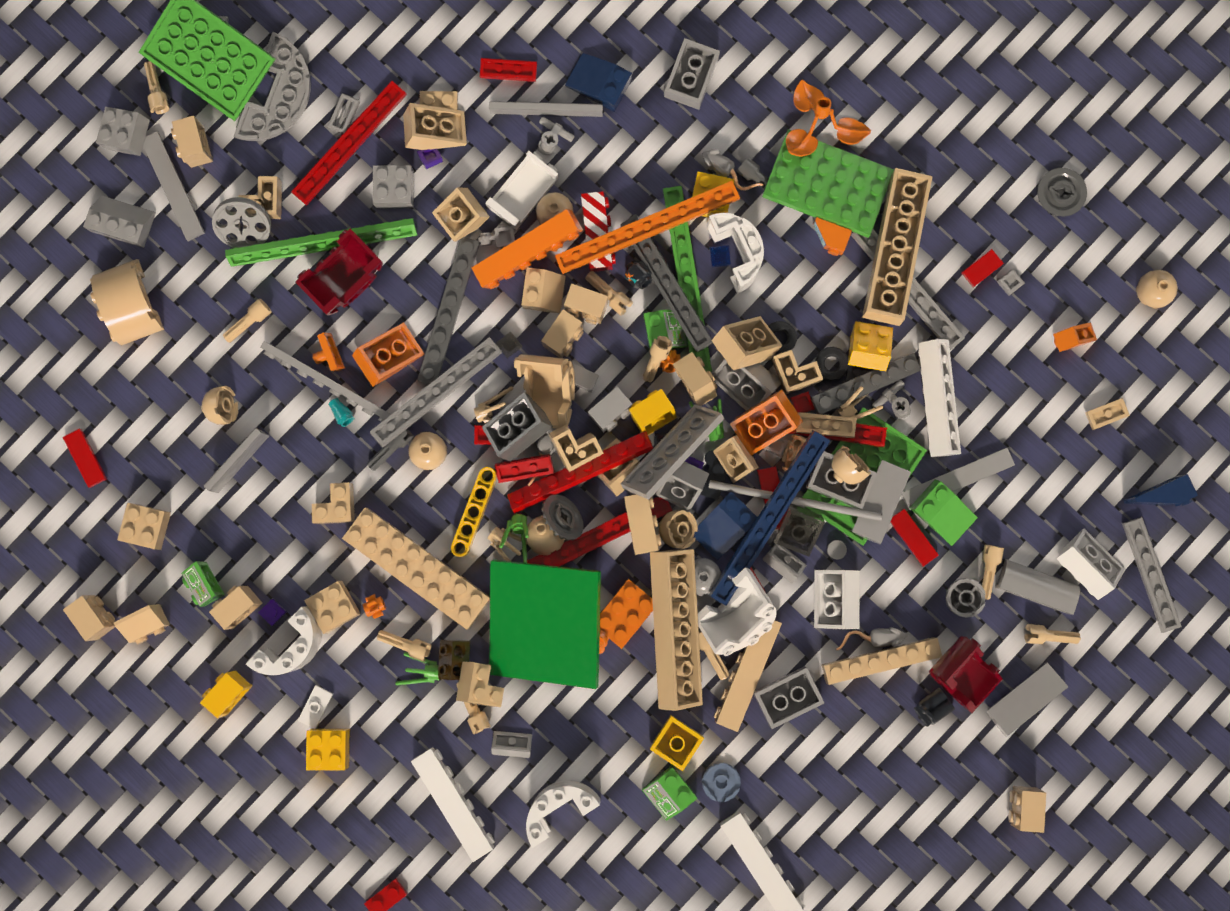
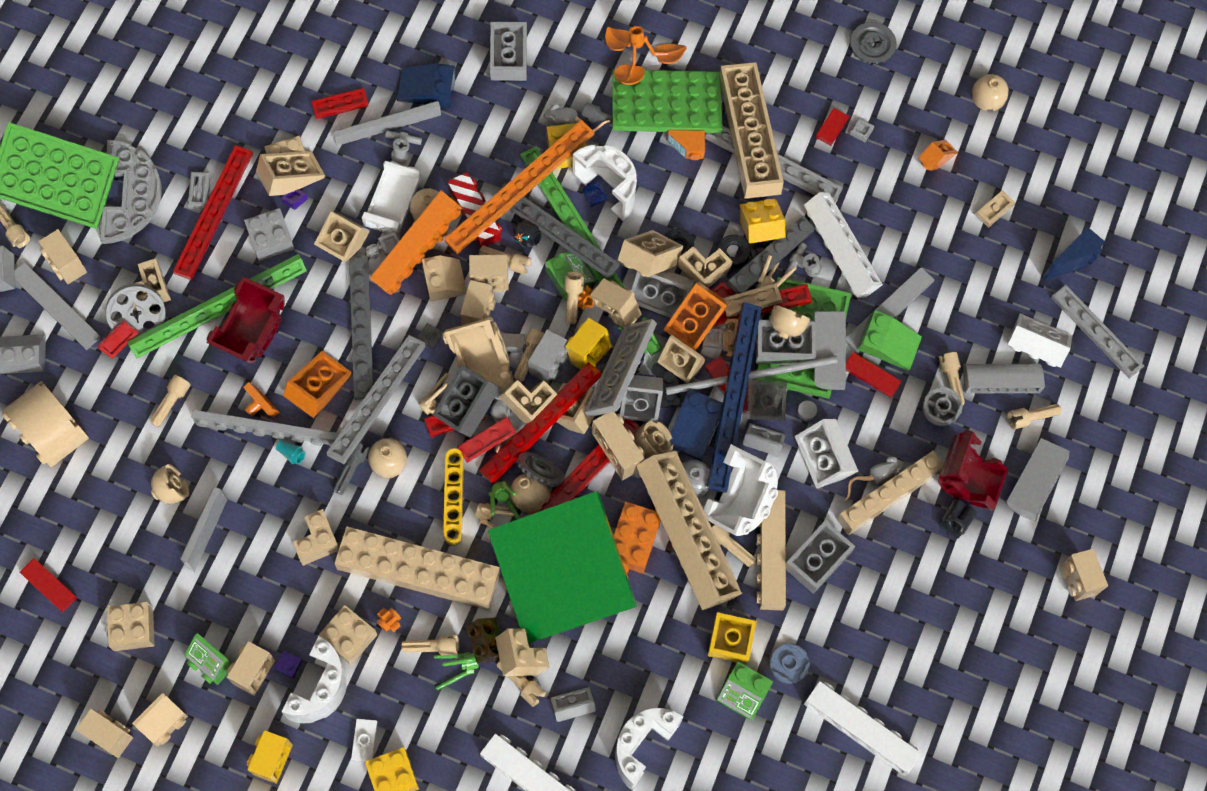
camera: 30 degrees left, 15 degrees down
none -> red tile [97,319,139,359]
none -> tan piece [514,329,545,382]

